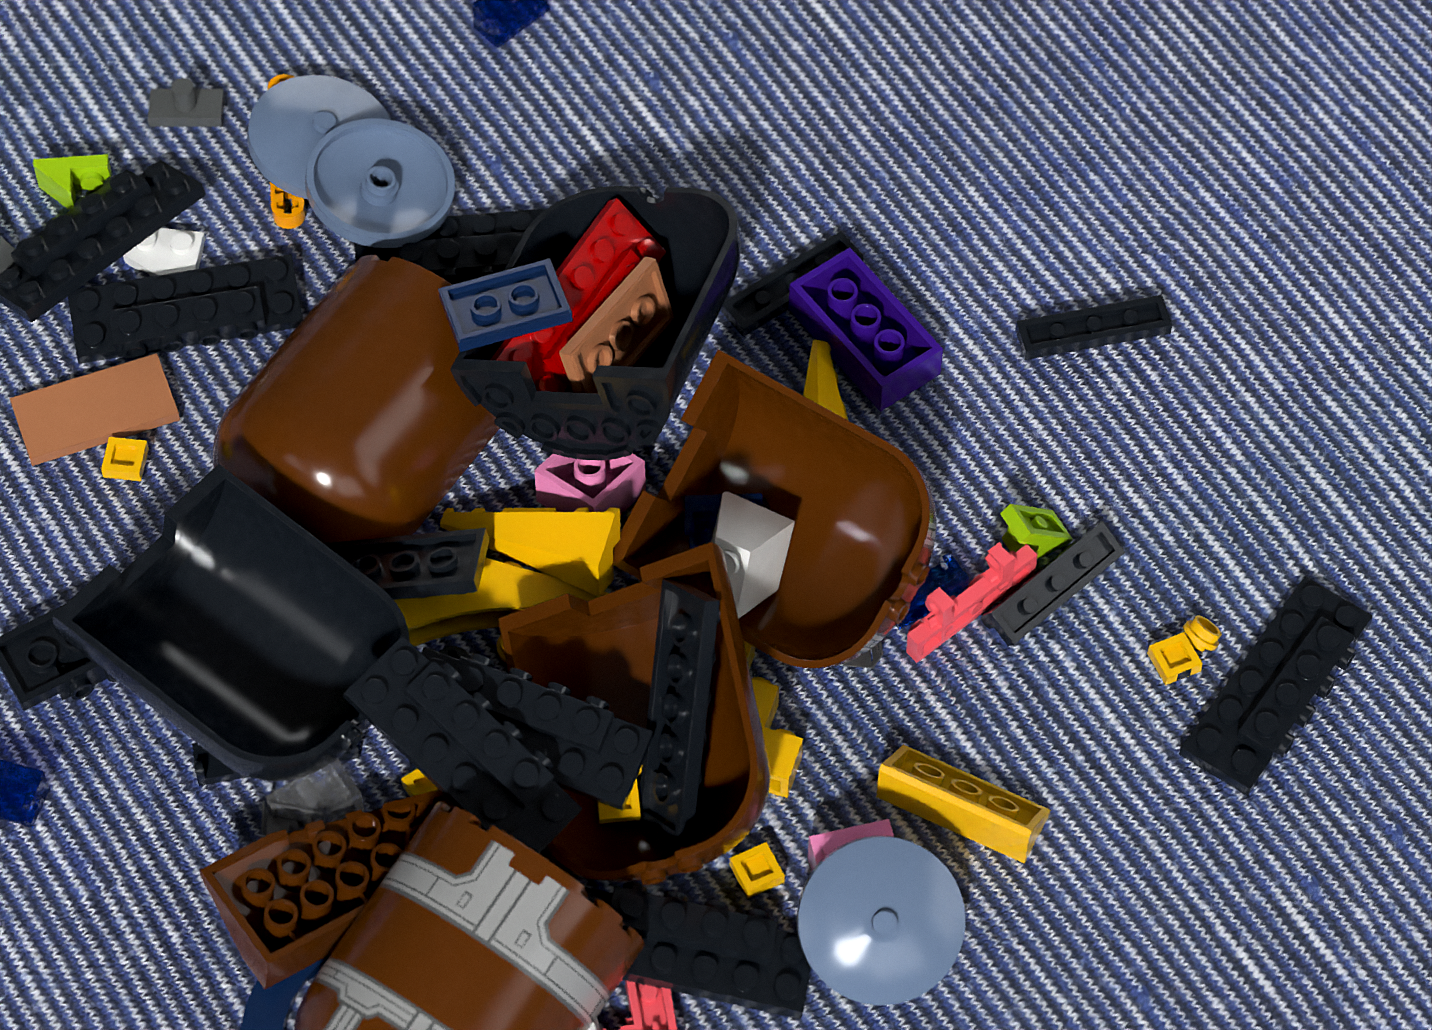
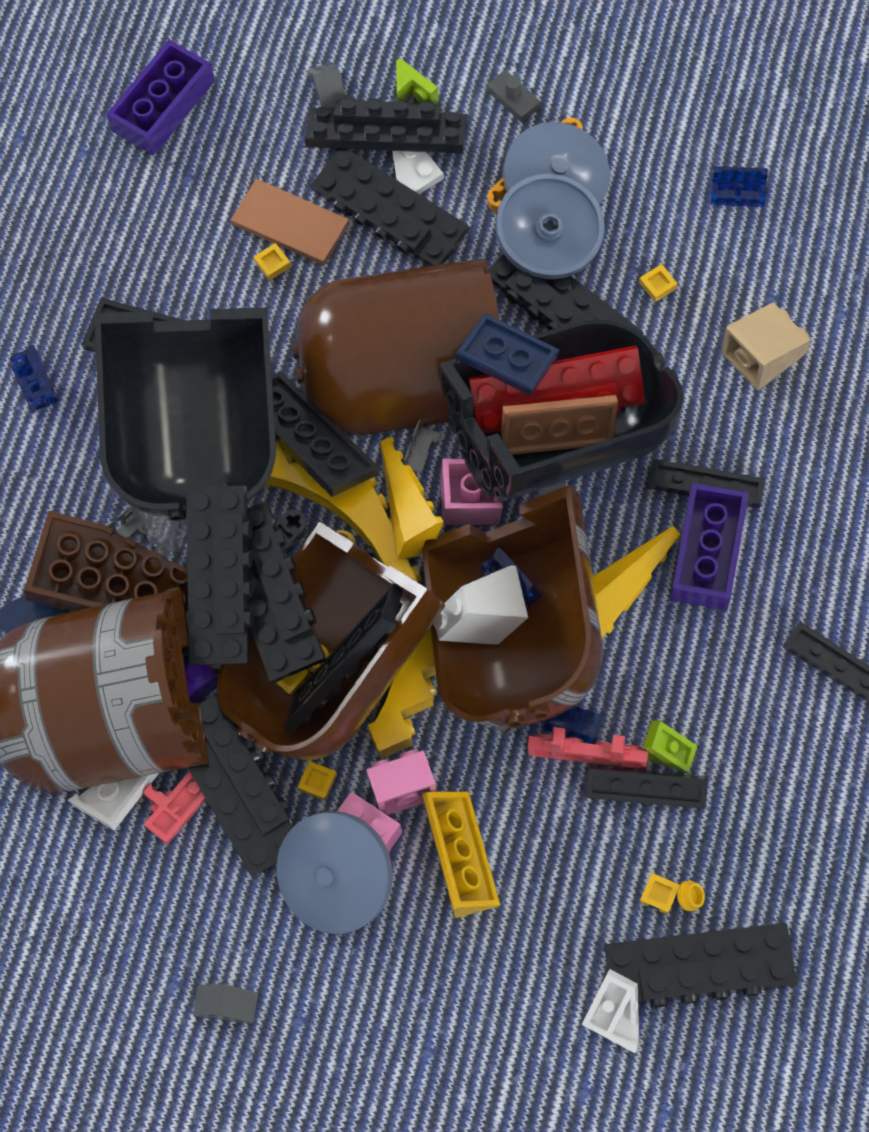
camera: 55 degrees right, 10 degrees up
none -> bright pink brick [366,750,437,816]
none -> flat silver piece [404,419,442,473]
none -> white wing [582,969,639,1053]
none -> yellow plate [639,264,678,302]
none -> tan slope [721,302,811,391]

